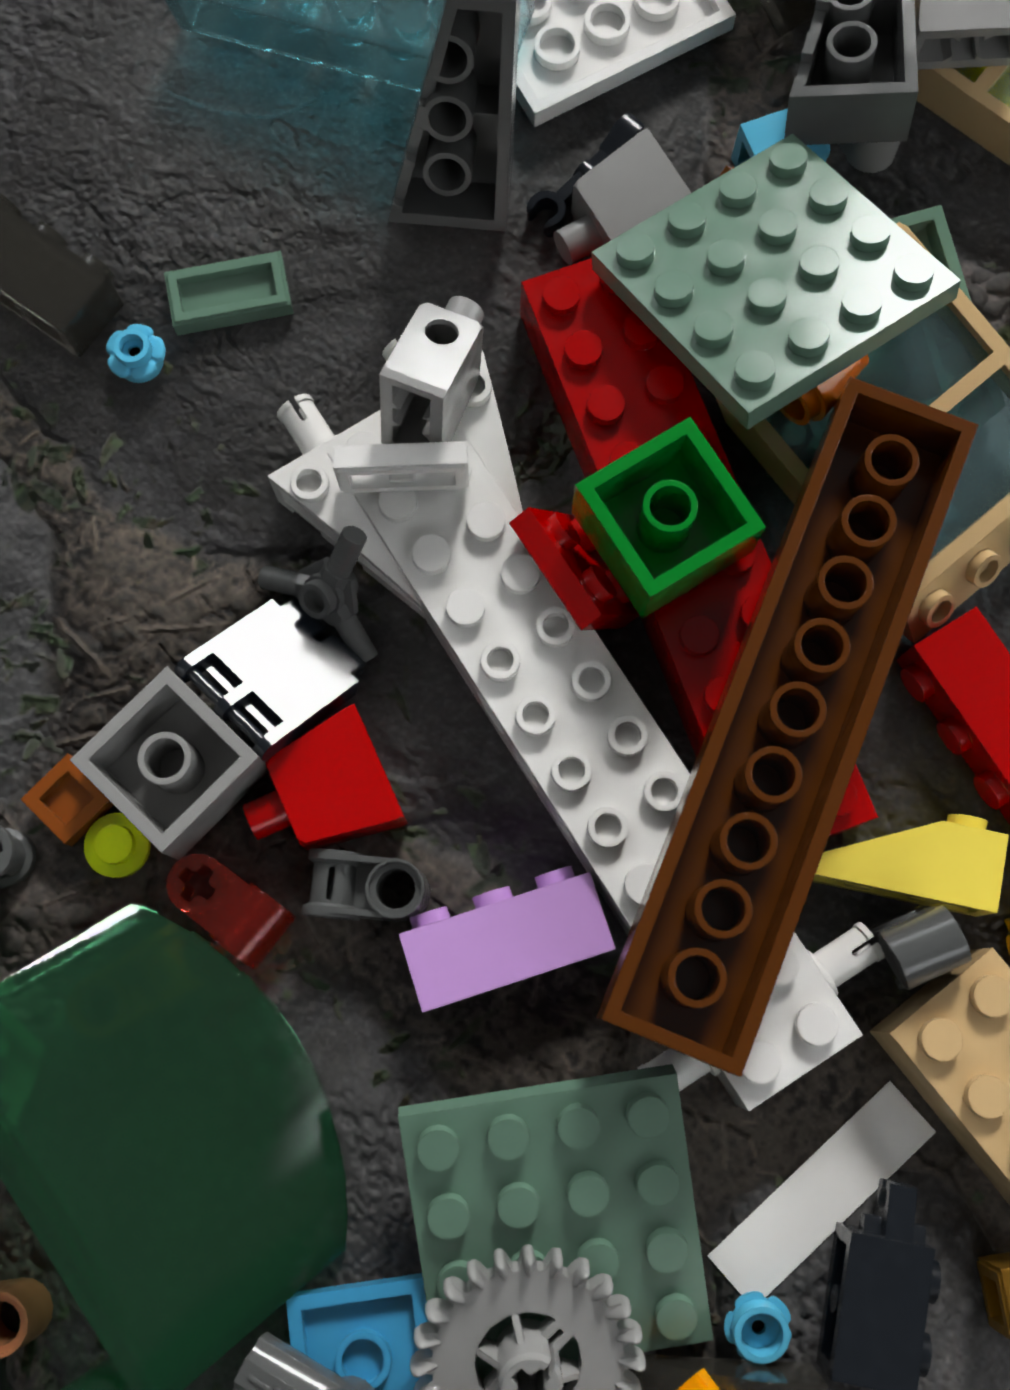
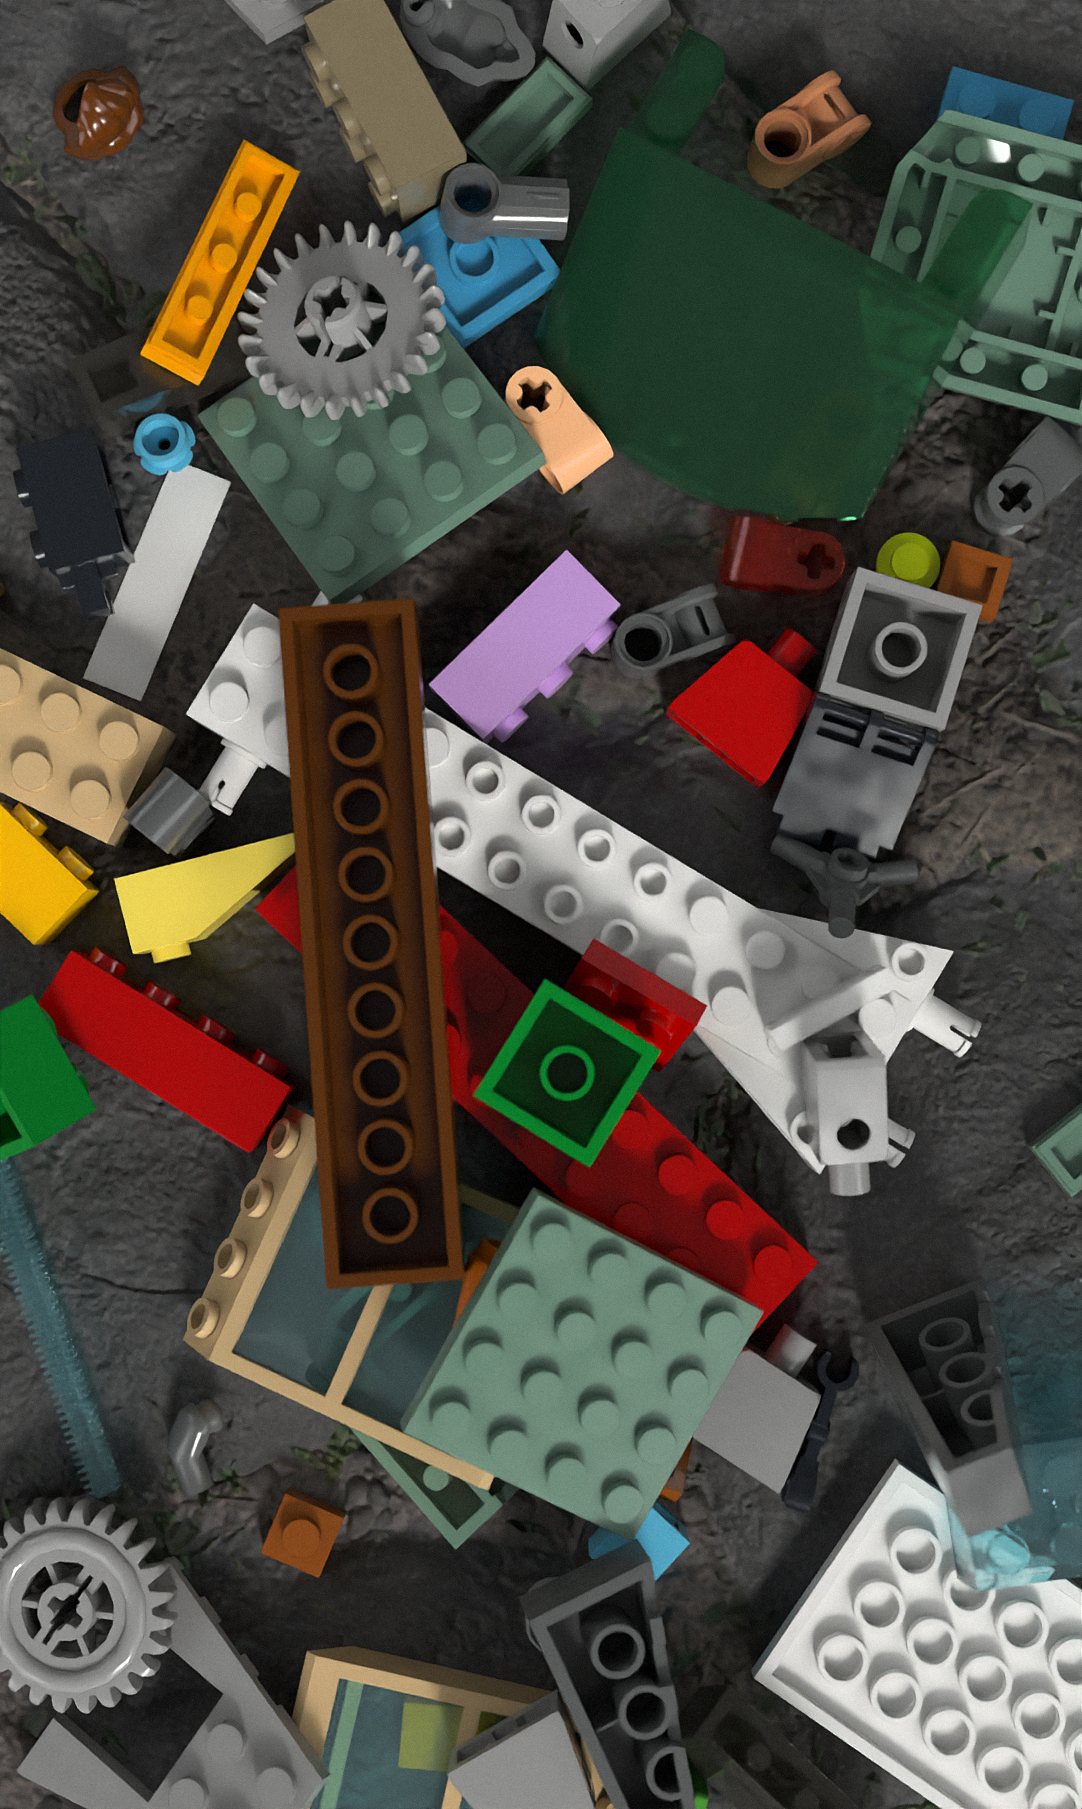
camera: 155 degrees right, 10 degrees up
none -> light nougat piece [504,366,614,494]

